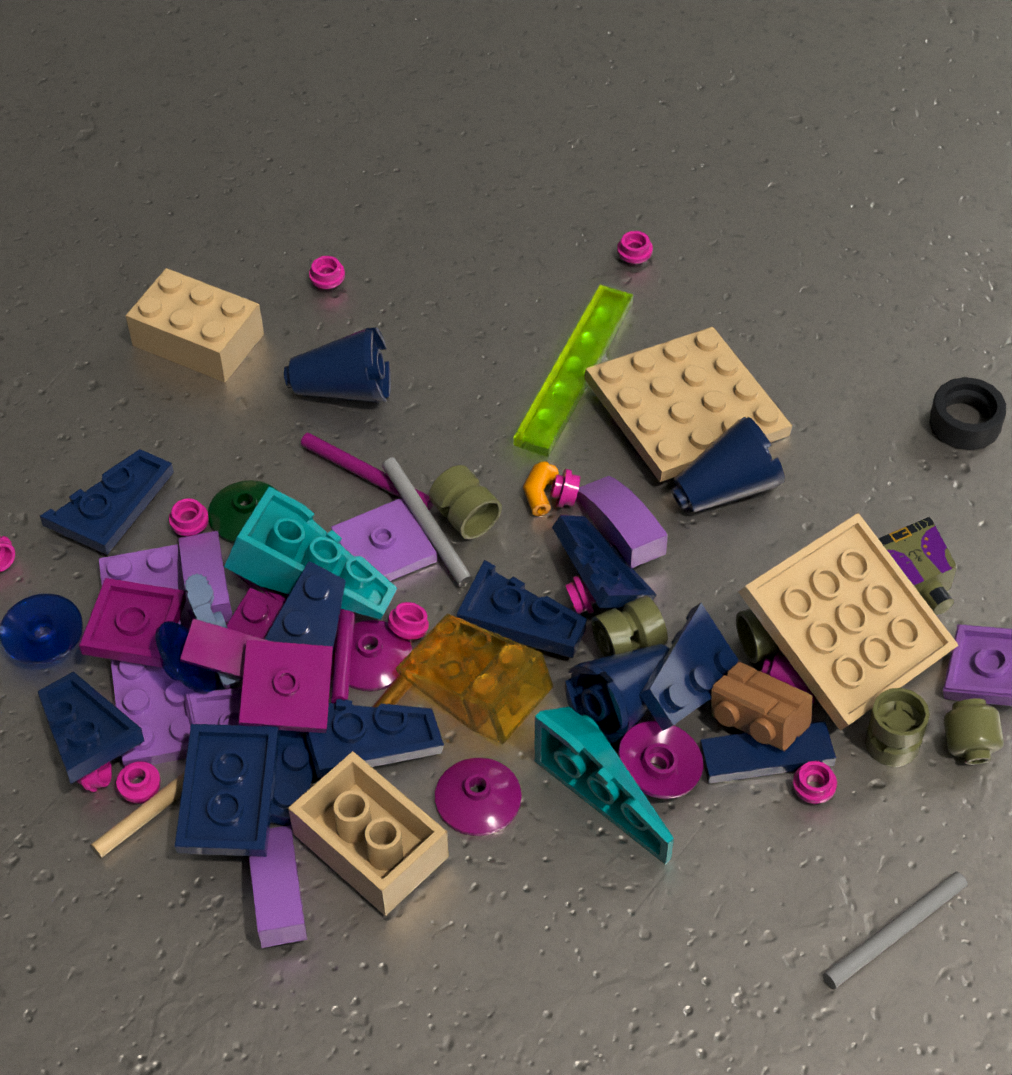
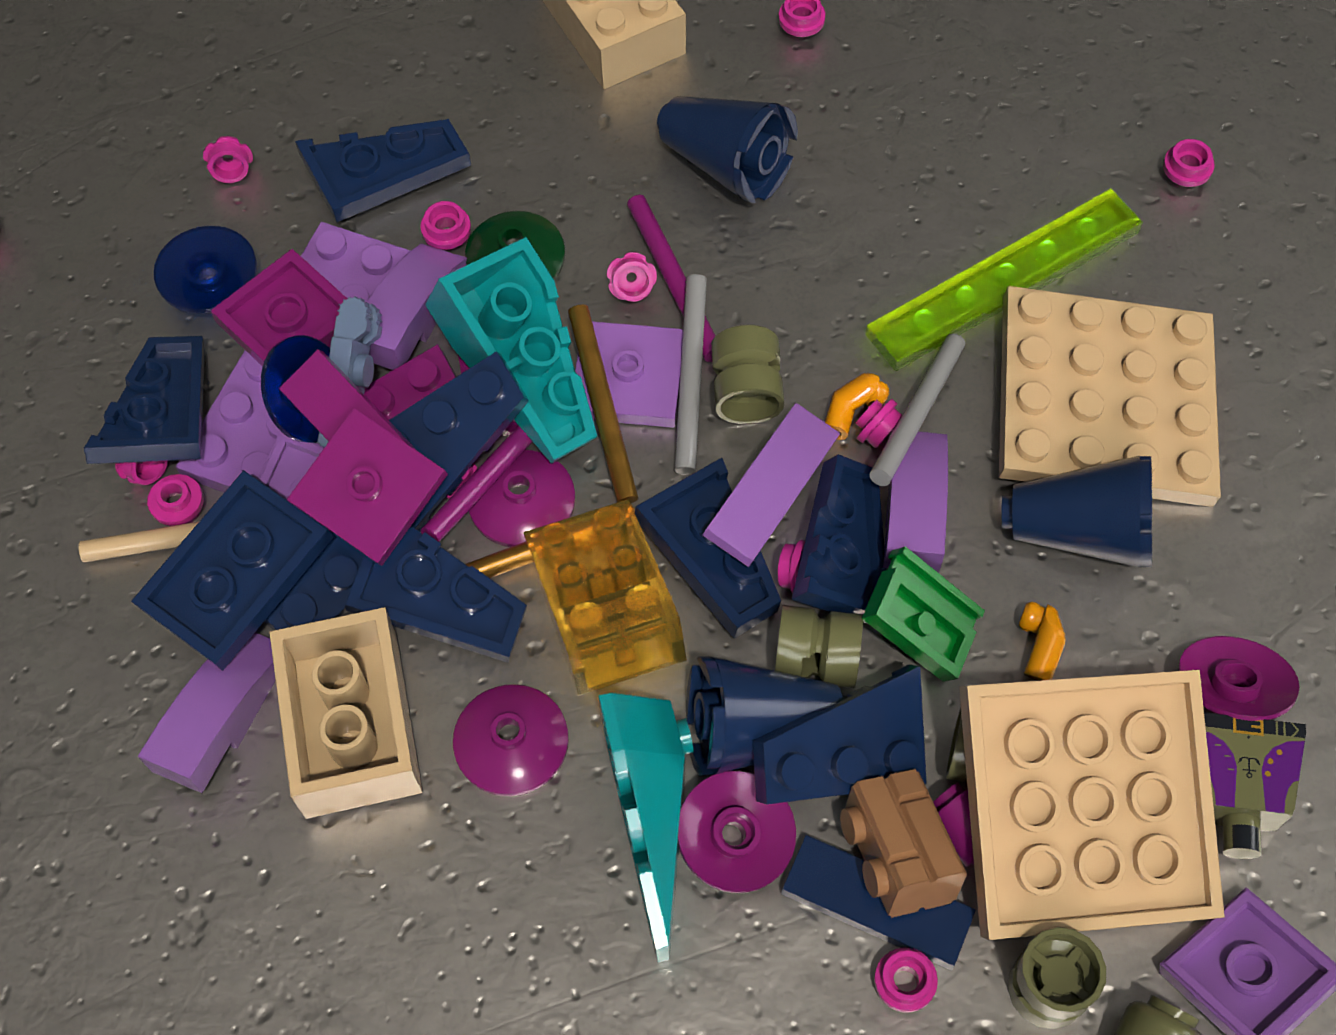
camera: 35 degrees right, 10 degrees up
dark pink plate [388,602,429,640] -> none
none -> pearl gold bar [568,304,638,505]
none -> dark pink plate [607,252,657,302]
none -> medium lavender slope [703,403,840,567]
none -> green plate [862,546,985,682]
none -> light grey bar [870,334,965,486]
none -> light orange arm [1019,602,1066,681]
none -> magenta dish [1178,636,1300,721]

